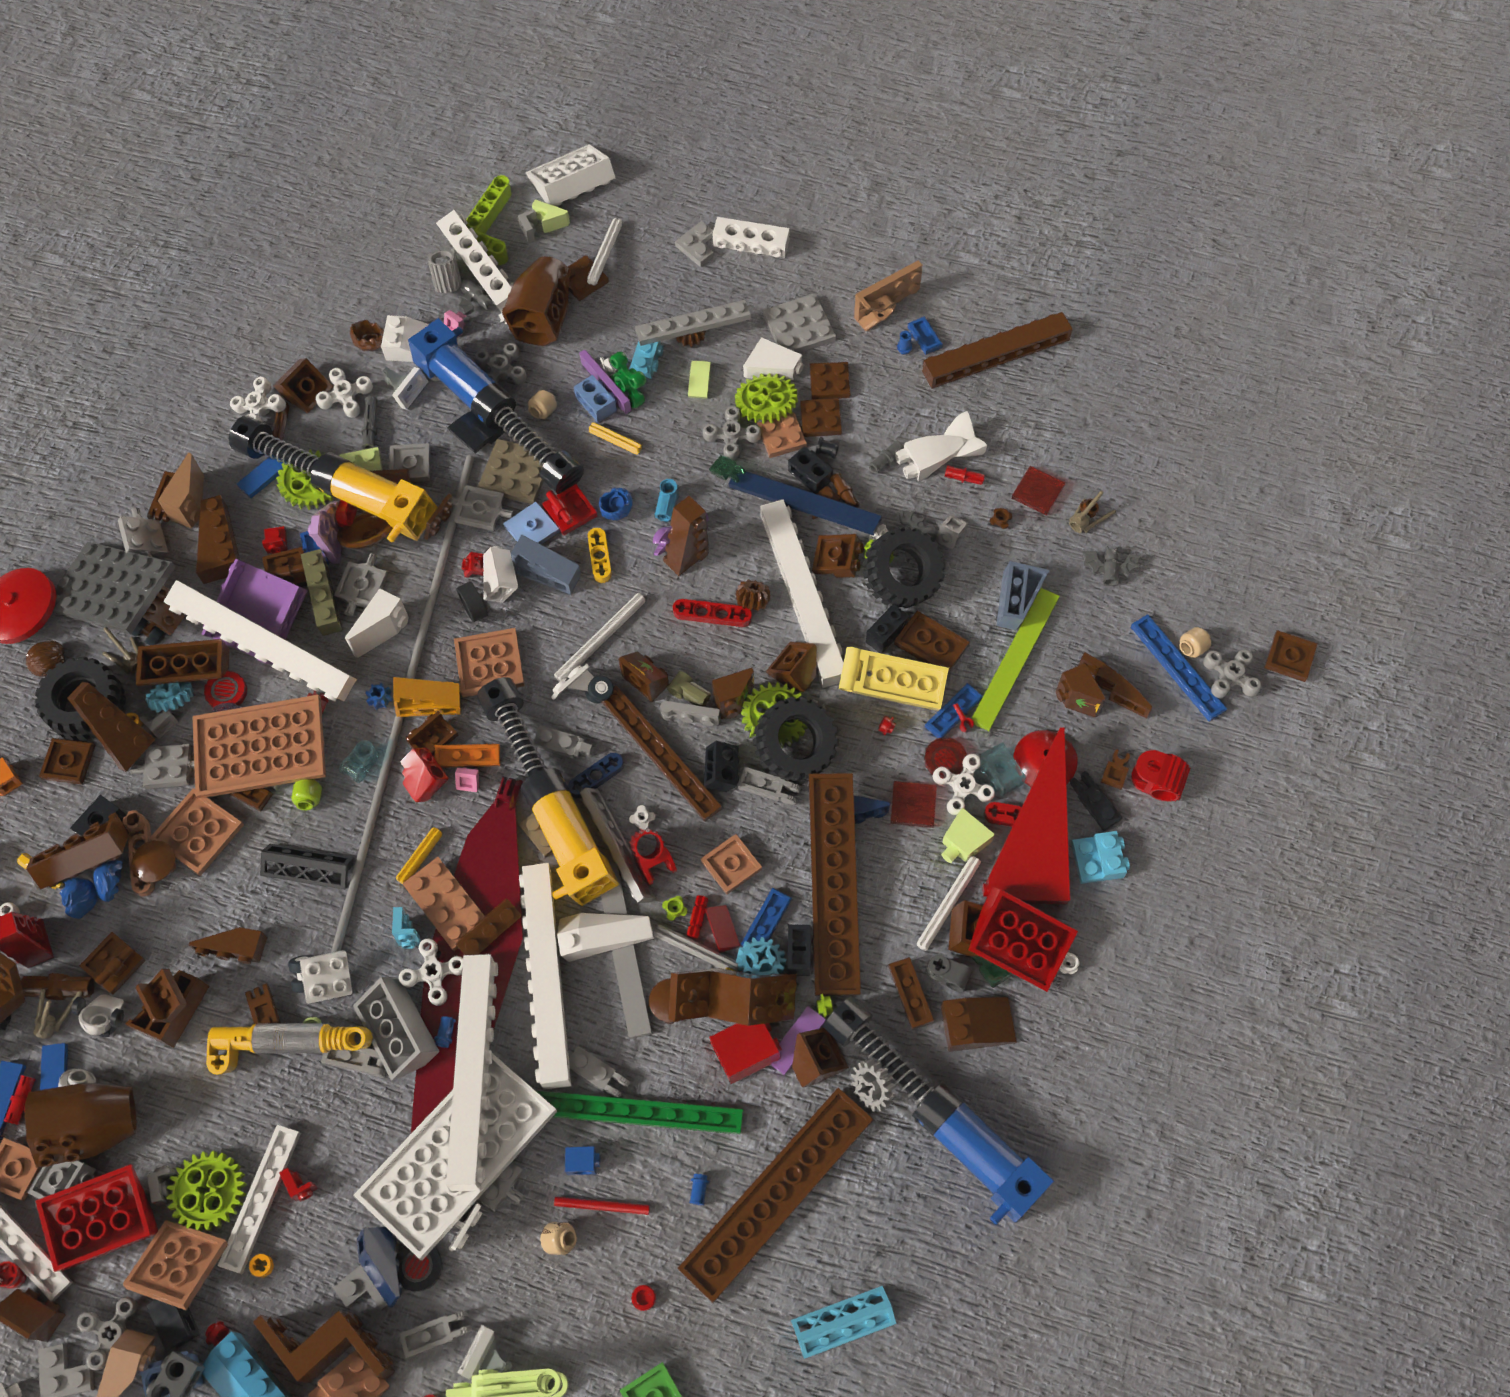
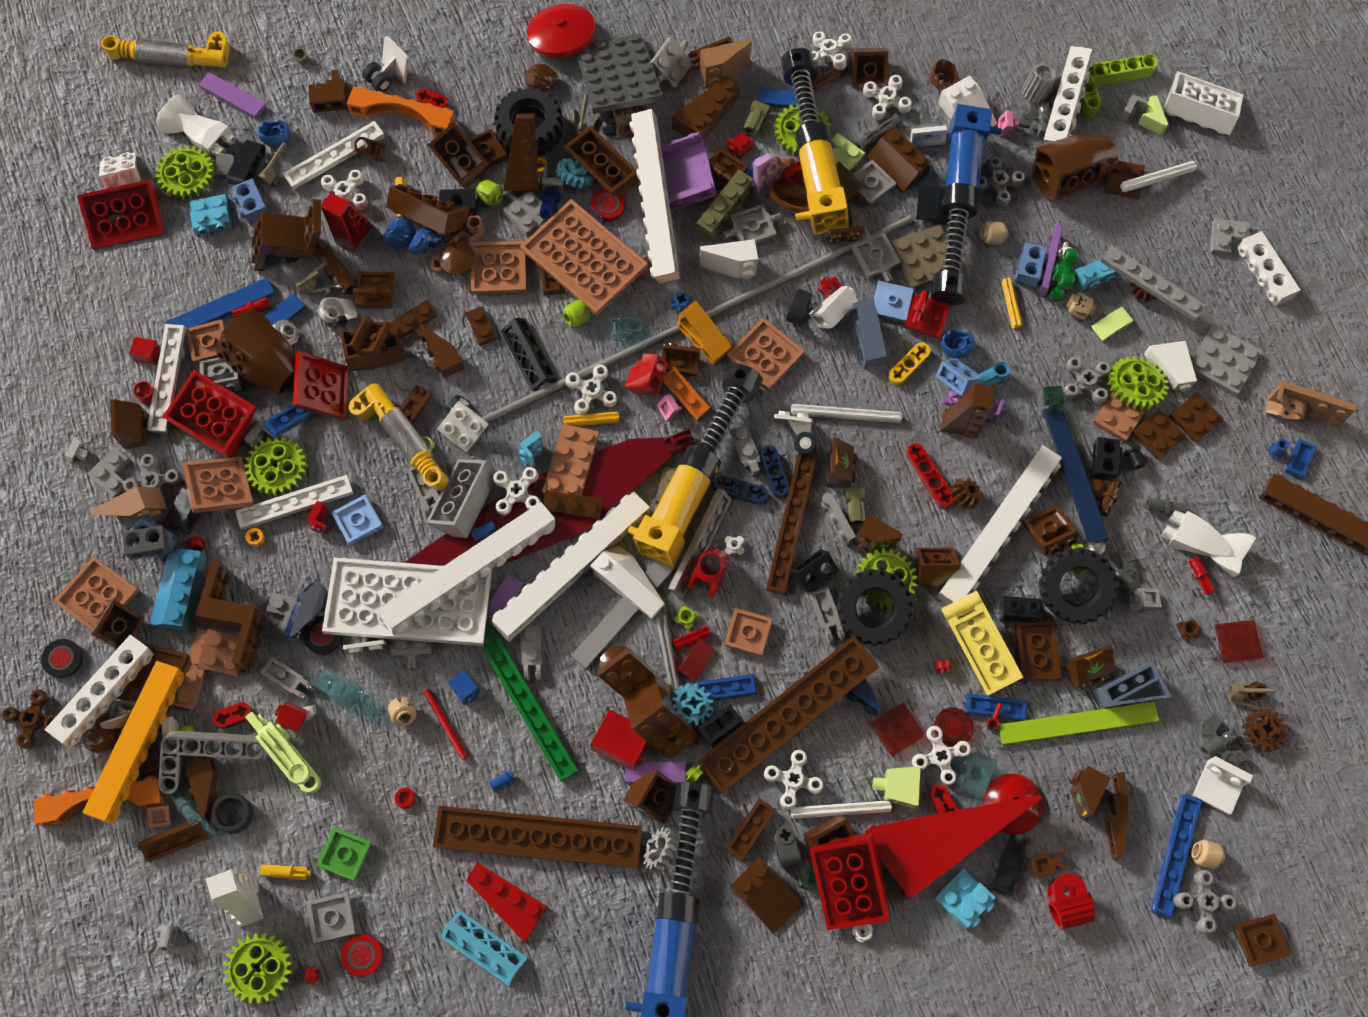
camera: 50 degrees right, 5 degrees up
none -> blue tile [263,405,318,438]
none -> red brick [274,701,309,732]
none -> red plate [293,351,348,420]
none -> clear light blue brick [314,669,363,708]
none -> light blue plate [331,494,384,546]
none -> reddish brown plate [389,300,438,340]
none -> reddish brown slope [427,122,490,187]
none -> reddish brown plate [466,306,497,346]
none -> red wing [466,862,547,943]
none -> lime head [476,180,503,206]
none -> medium lavender tile [487,575,524,630]
none -> clear blue hinge [539,185,561,219]
none -> white gear [565,365,617,415]
none -> olive piece [743,100,771,137]
none -> dark blue beam [760,445,789,499]
none -> white gear [764,750,823,810]
none -> reddish brown slope [866,127,931,194]
none -> medium blue brick [936,358,983,396]
none -> reddish brown slope [1065,645,1115,689]
none -> tan head [1066,292,1096,319]
none -> white bracket [1193,756,1253,815]
none -> reddish brown gear [1242,708,1288,753]

